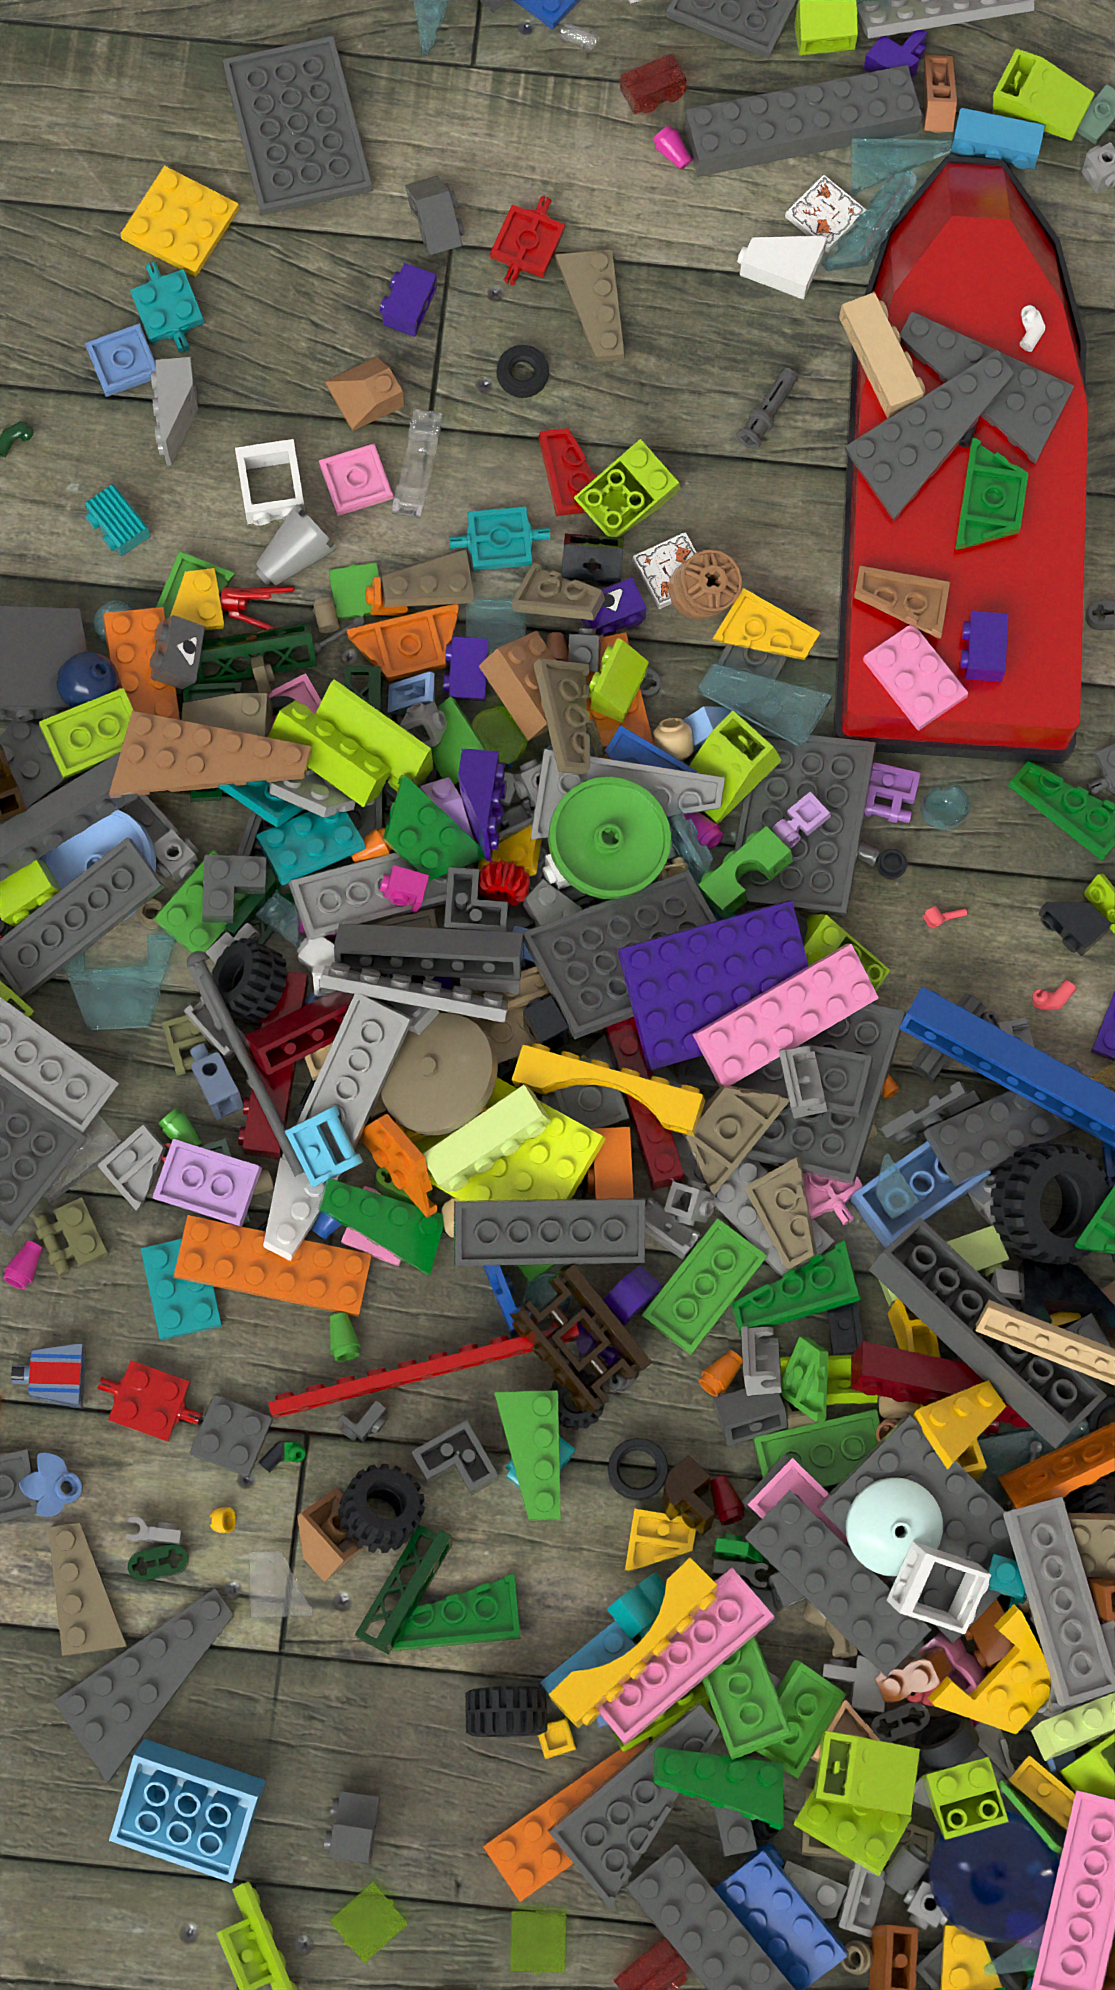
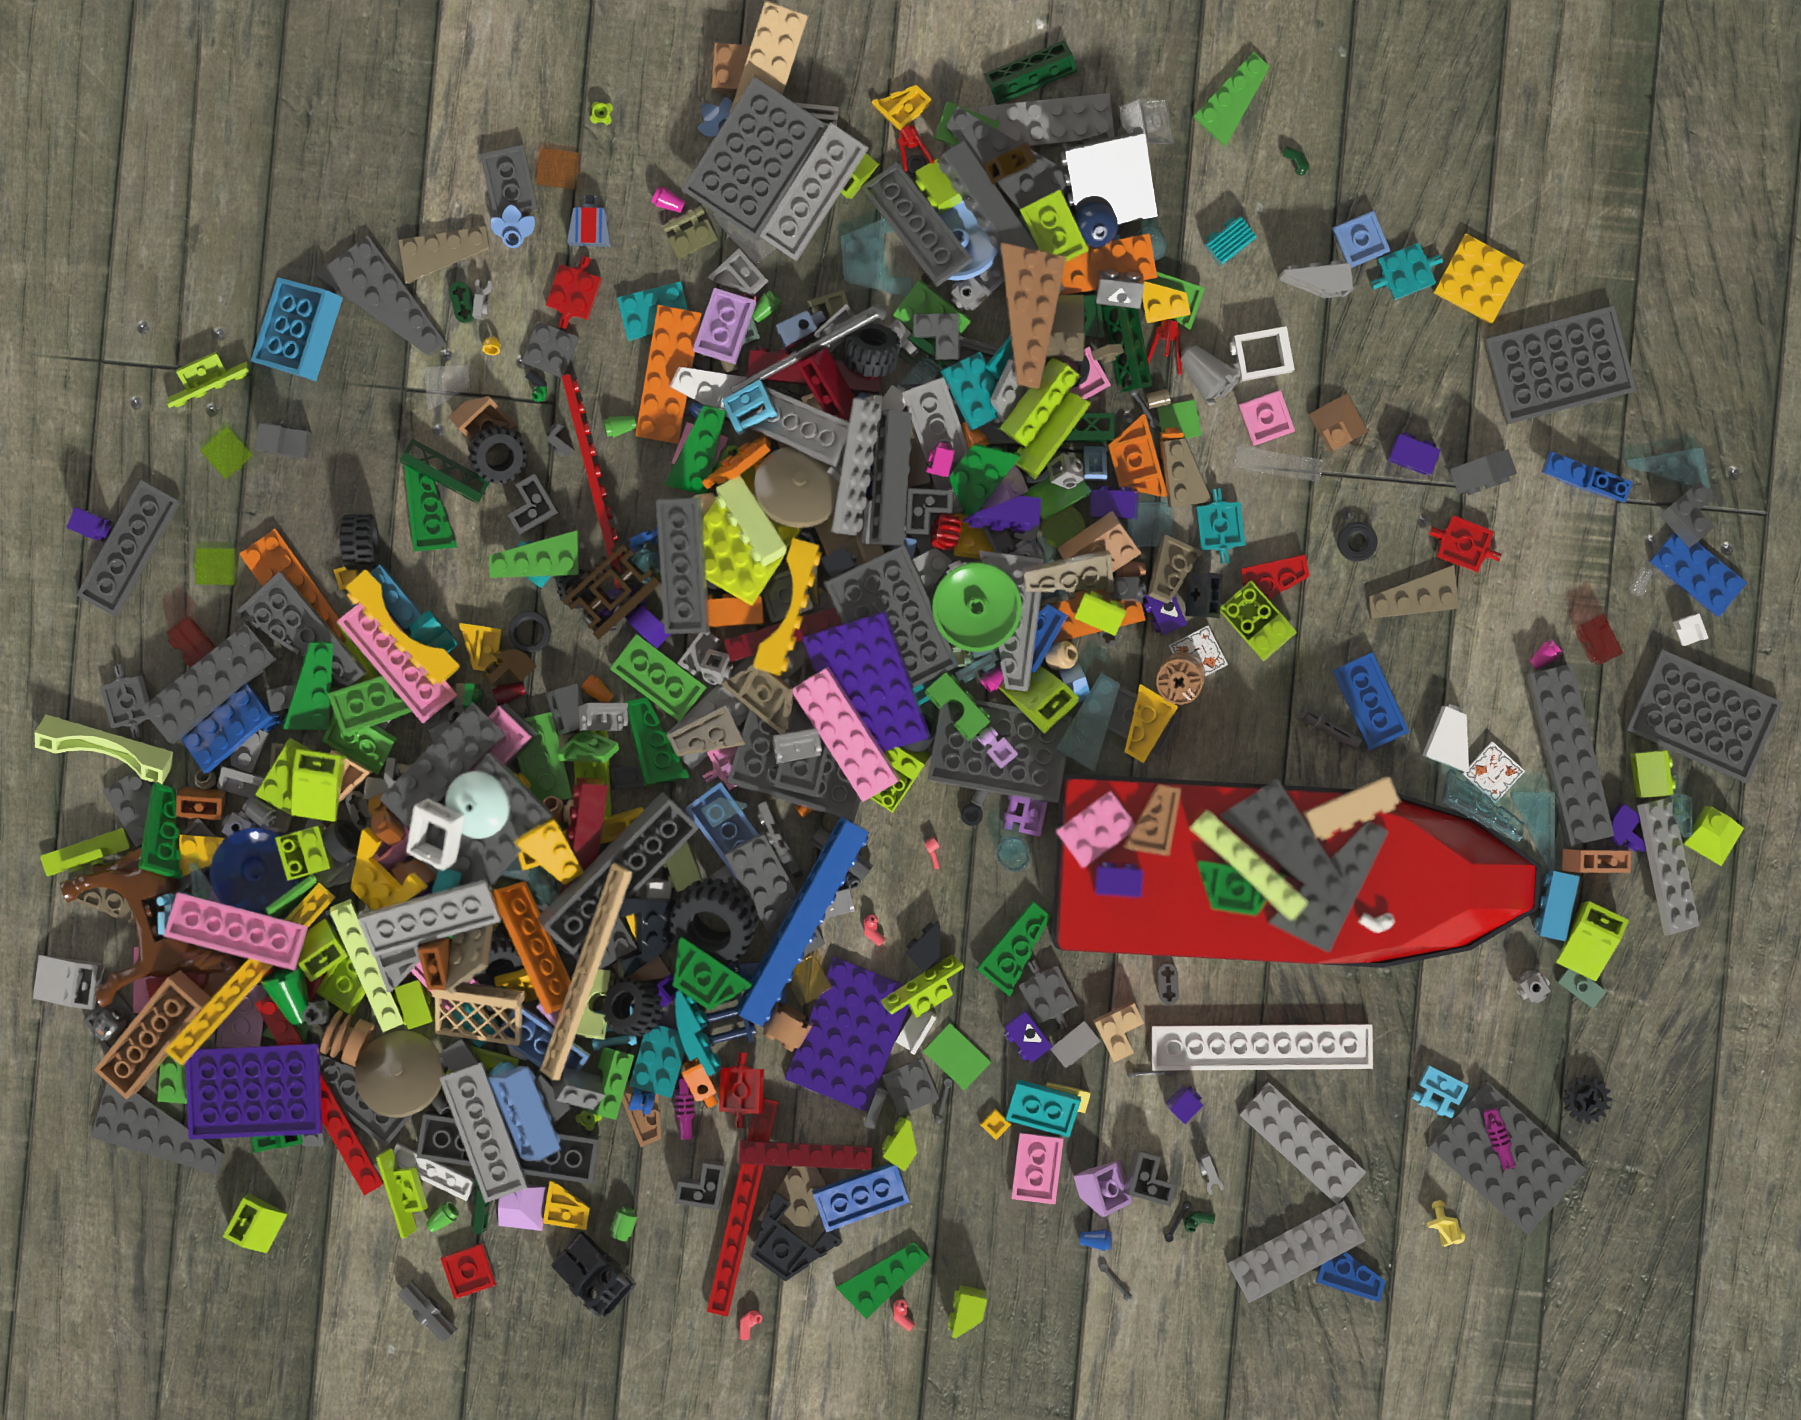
camera: 90 degrees right, 15 degrees up
none -> yellowish green arch [1189,811,1308,921]
none -> blue plate [1331,652,1410,750]
none -> blue slope [1541,452,1633,503]

